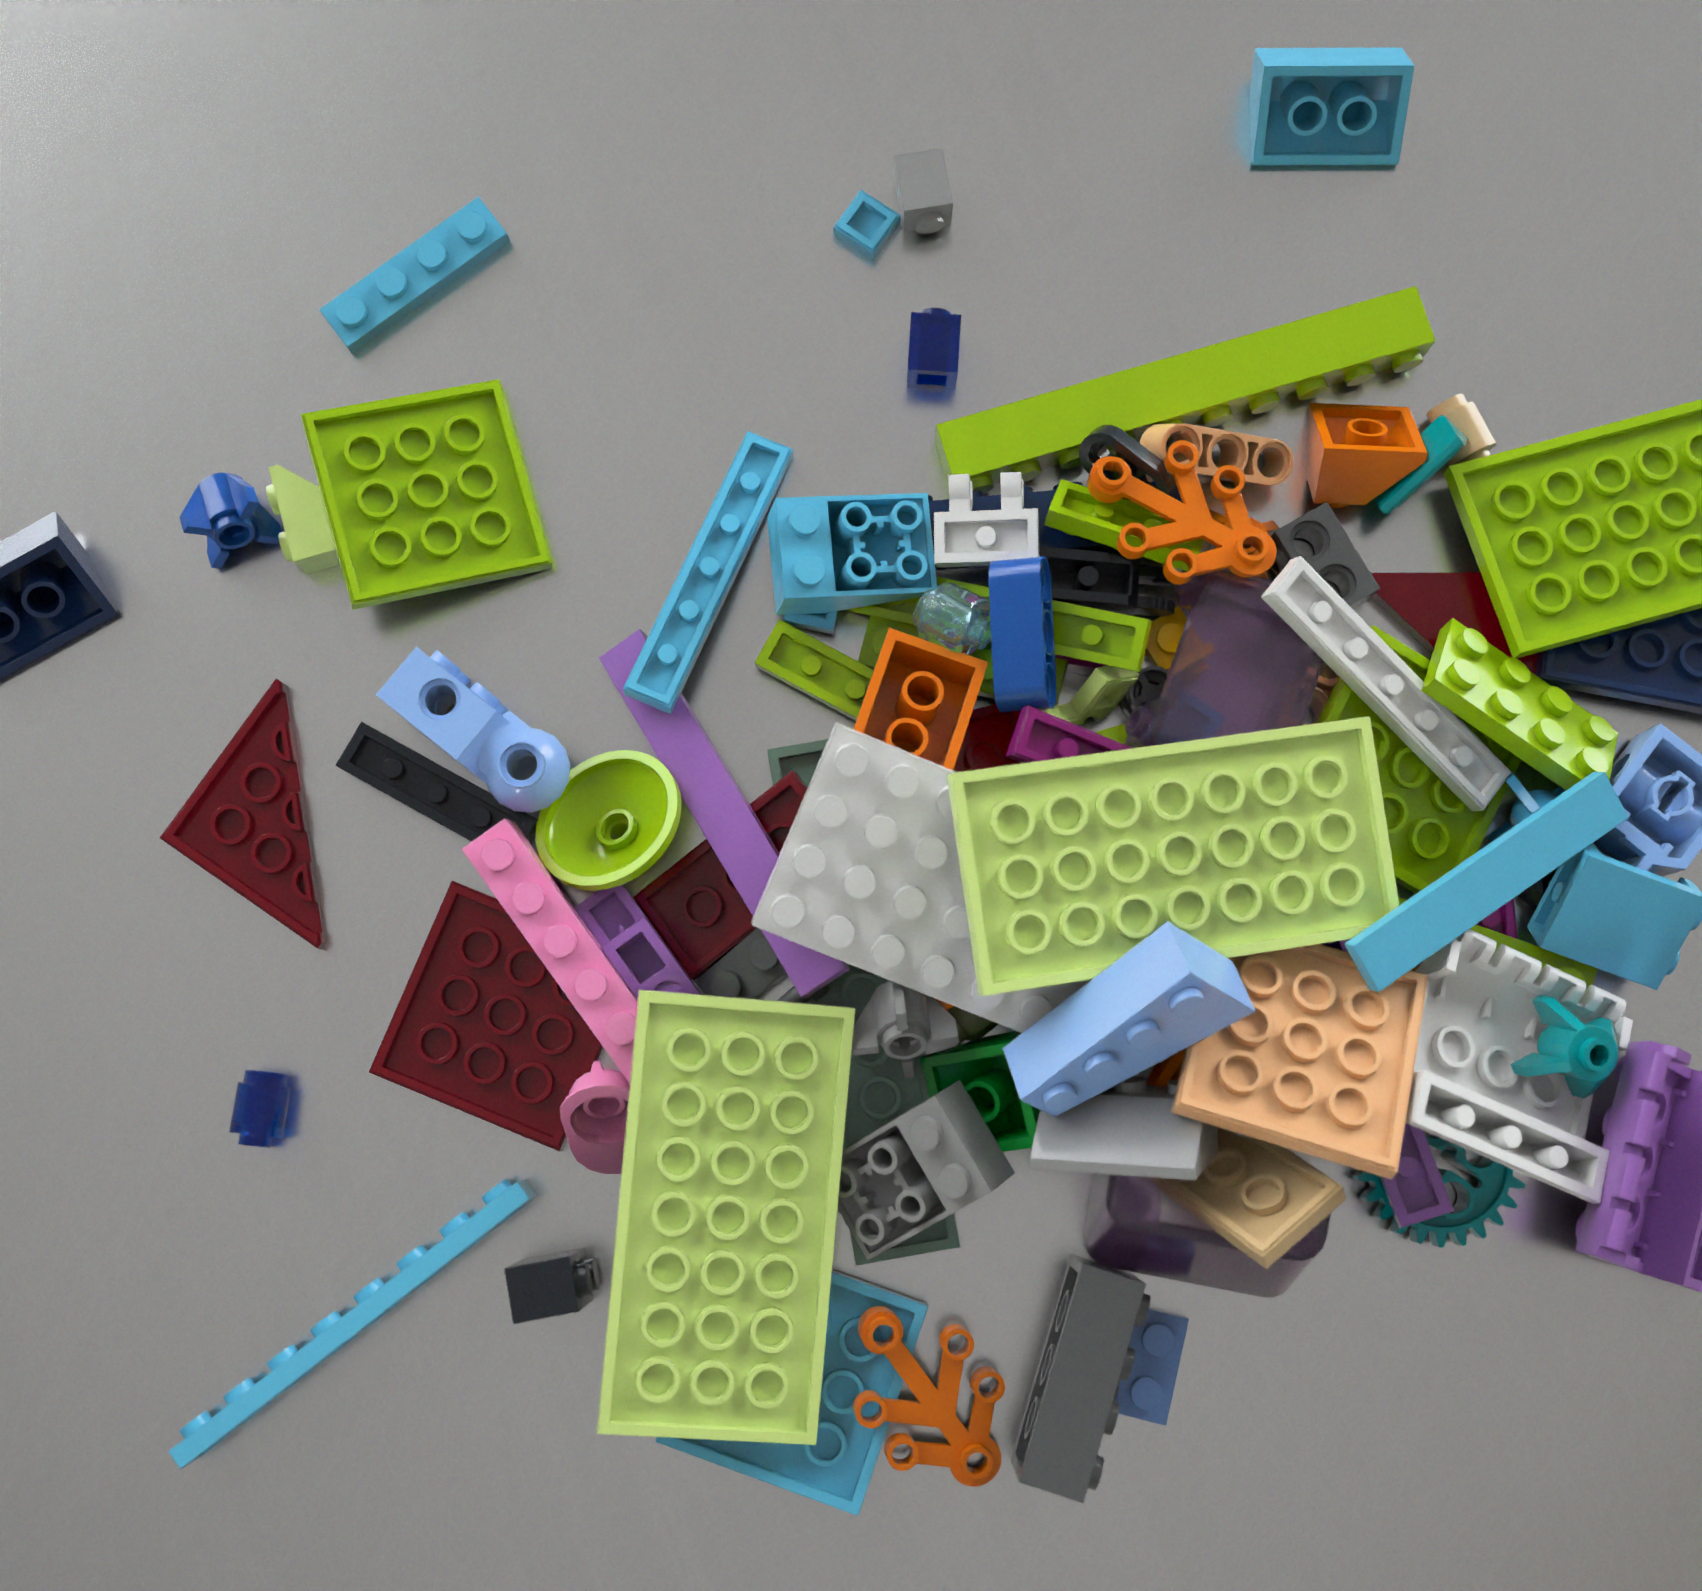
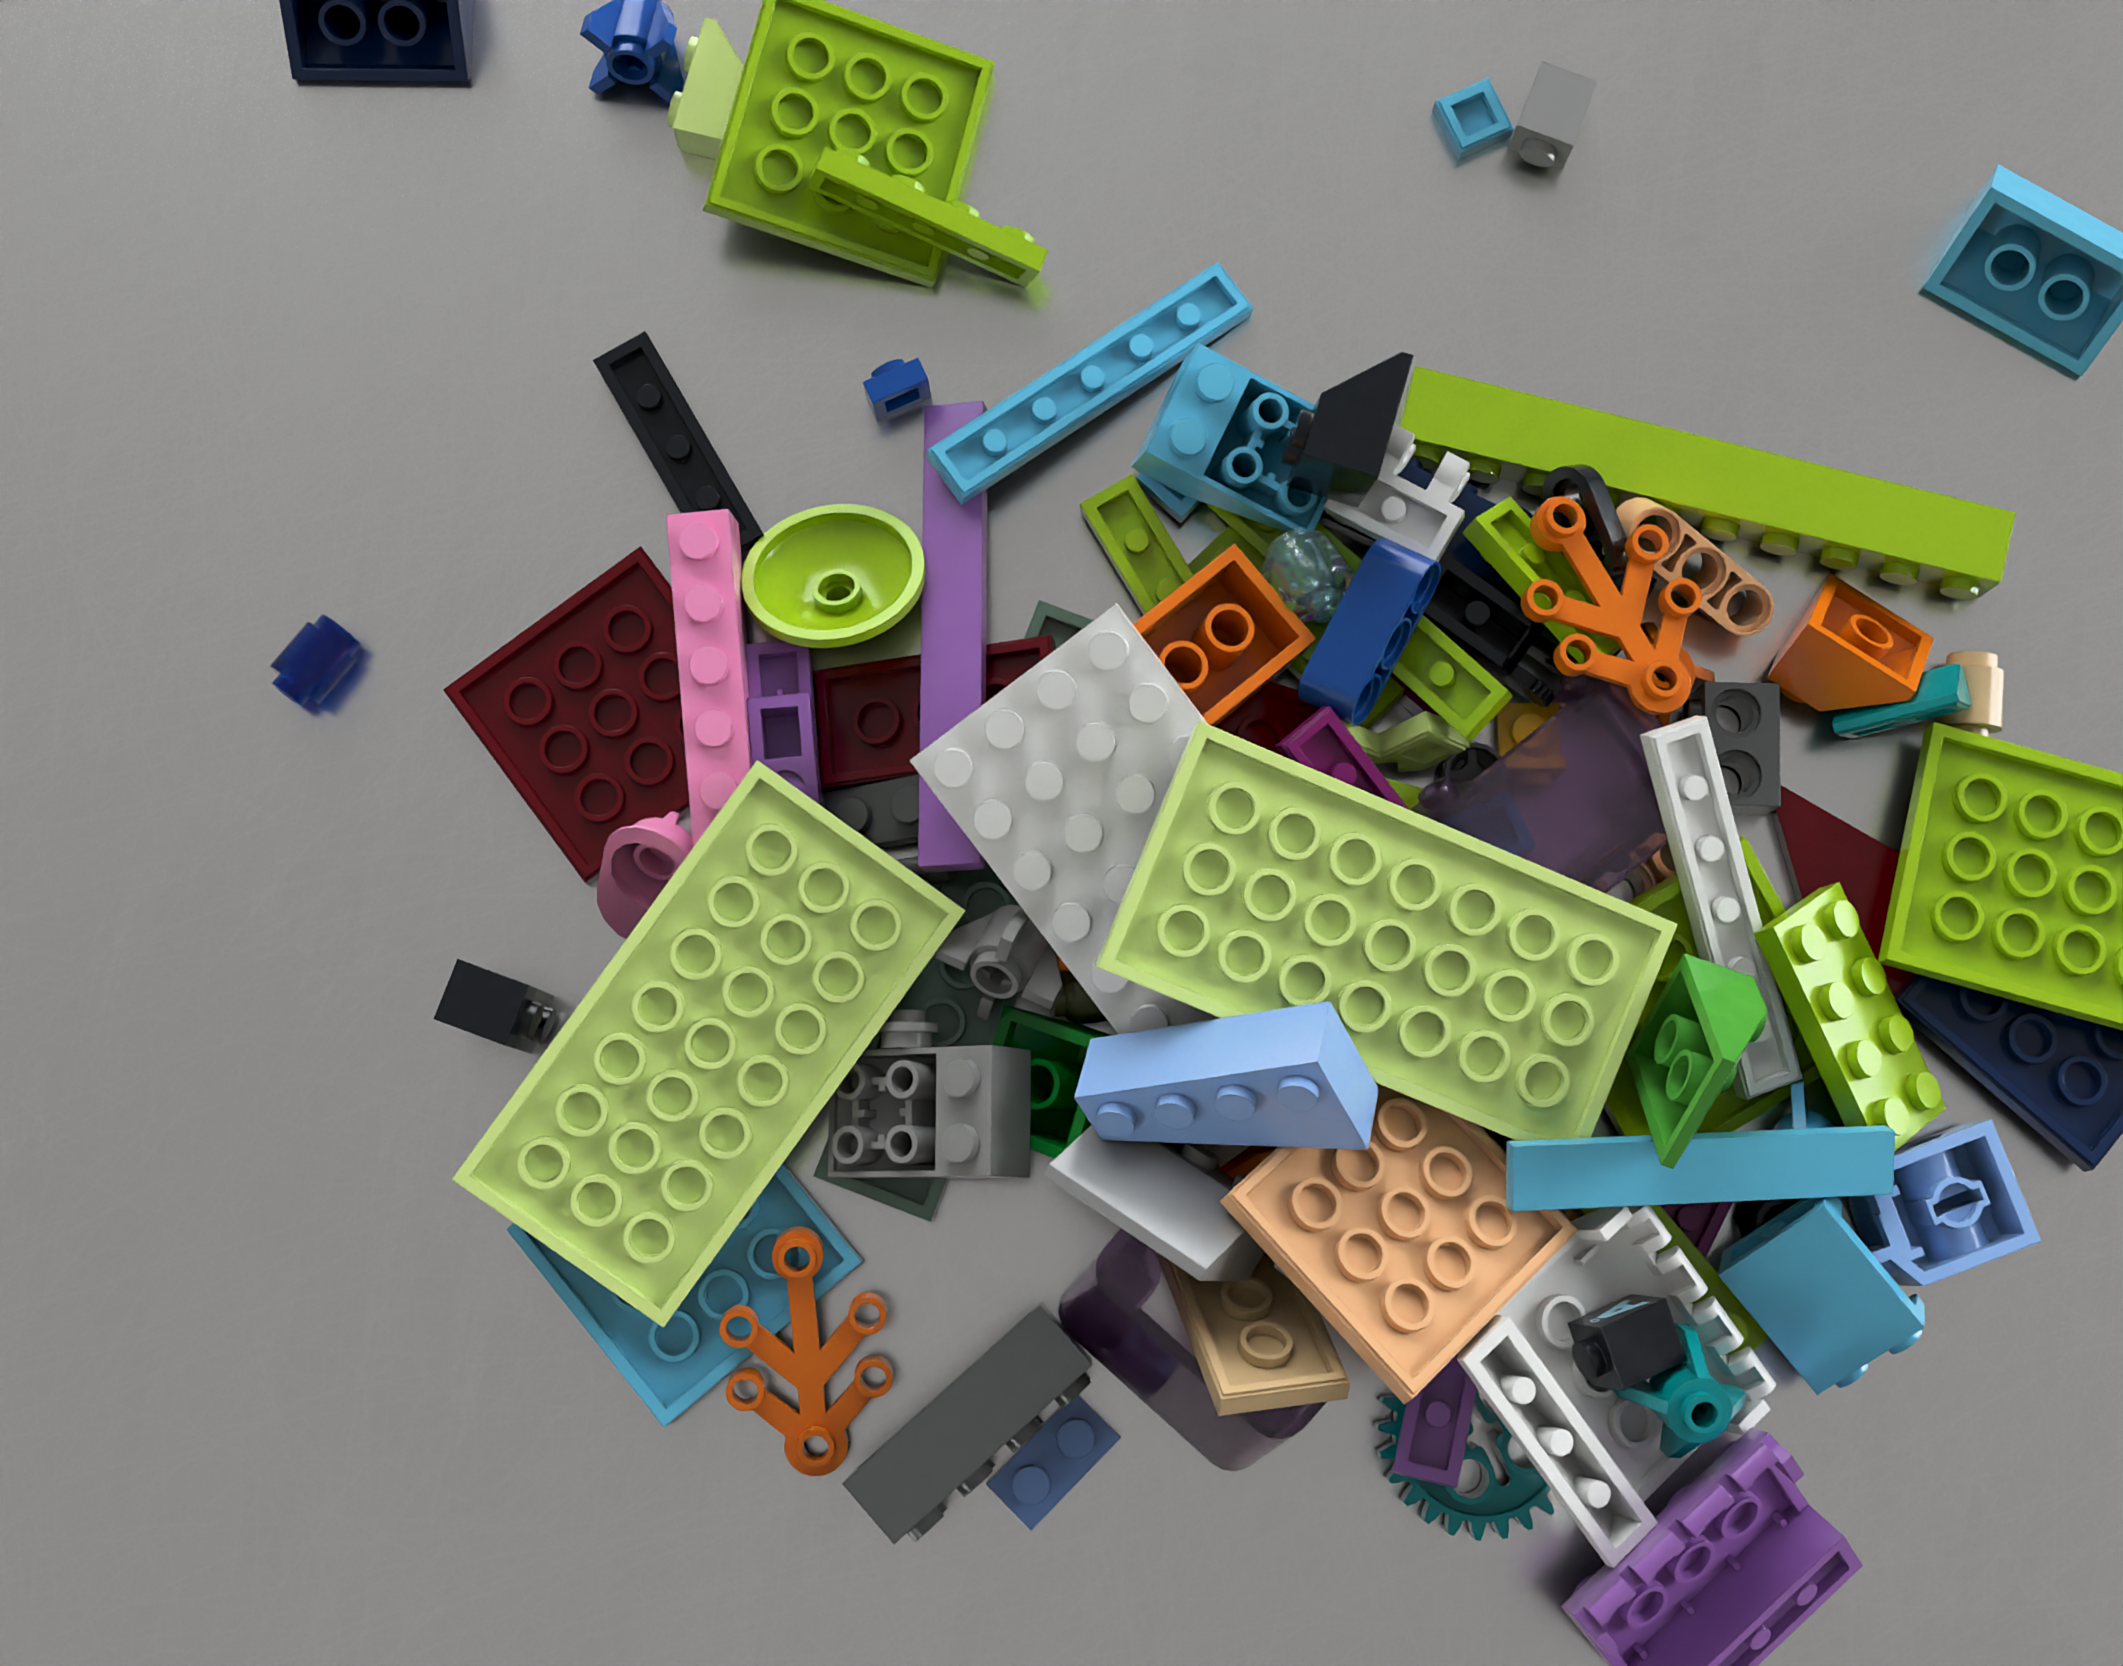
camera: 30 degrees right, 0 degrees up
dark red tile [160,679,327,950] -> none
medium azure plate [168,1179,538,1469] -> none
light blue brick [376,647,570,813] -> none
clear blue brick [907,308,961,390] -> none
none -> lime plate [806,146,1048,288]
none -> blue plate [863,358,931,421]
none -> light grey plate [877,1010,938,1049]
none -> black slope [1281,352,1414,508]
none -> black brick [1568,1294,1687,1390]
none -> bright green slope [1626,953,1768,1169]

